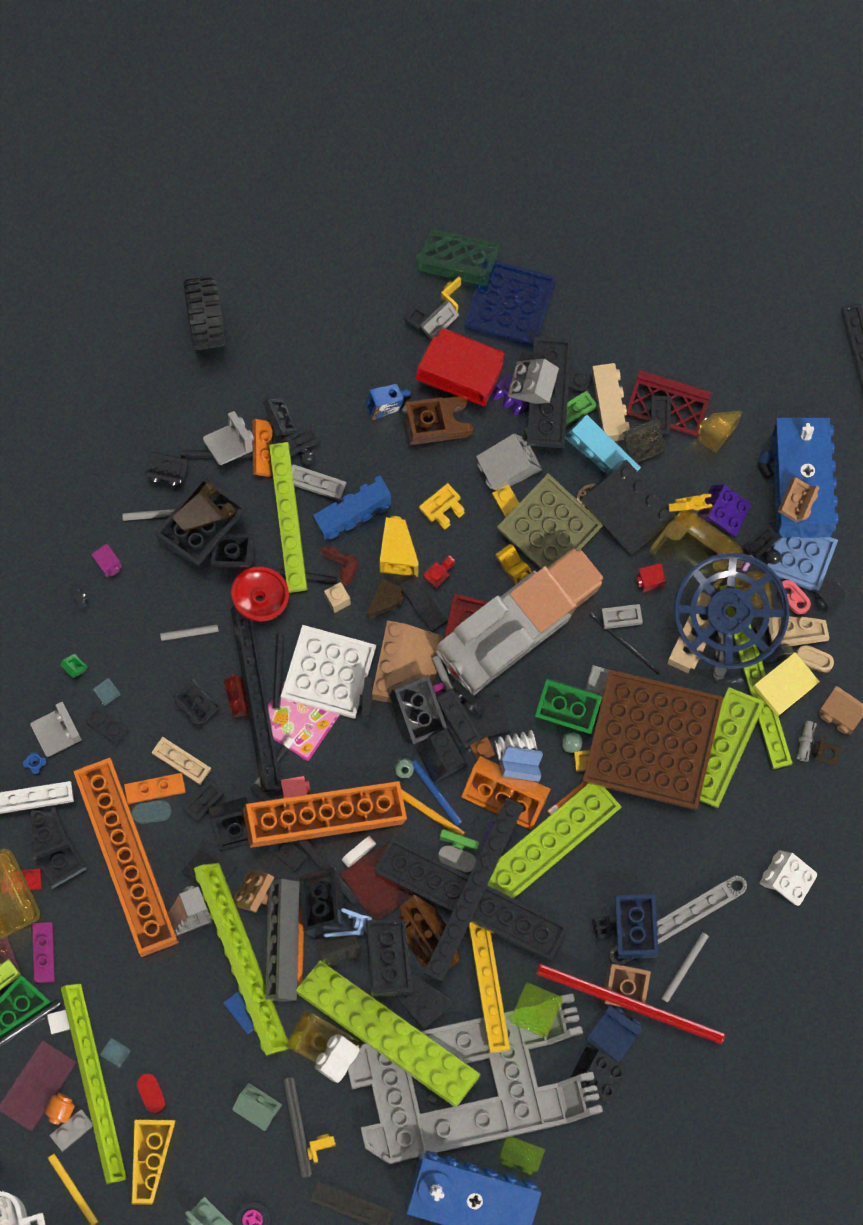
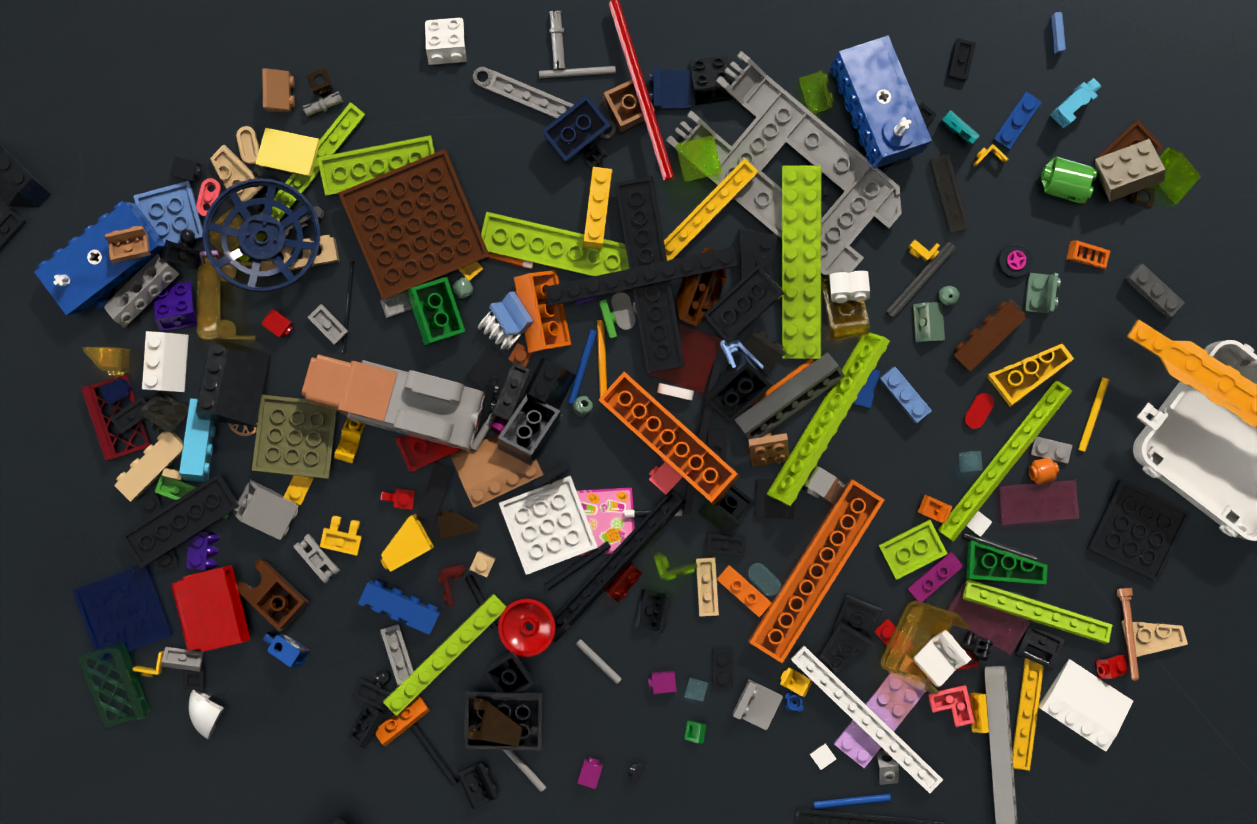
camera: 125 degrees left, 15 degrees up
light grey bracket [203,411,254,465] -> none
light grey slope [508,359,559,404] -> none
yellow plate [669,493,712,512] -> none
none -> clear blue brick [100,377,132,406]
none -> light grey brick [103,253,179,328]
none -> white slope [142,331,189,392]
none -> tan tile [162,468,184,480]
none -> white brick [189,690,224,740]
none -> light grey plate [294,533,340,584]
none -> light grey pin [549,11,566,70]
none -> yellow brick [583,167,612,249]
none -> magenta brick [648,670,677,694]
none -> clear neon green bracket [653,553,698,581]
none -> yellow bracket [780,668,813,697]
none -> medium blue brick [878,366,932,423]
none -> lime plate [878,519,947,580]
none -> orange bracket [918,495,952,524]
none -> sand green piece [938,286,960,306]
none -> reddish brown wedge [954,298,1026,372]

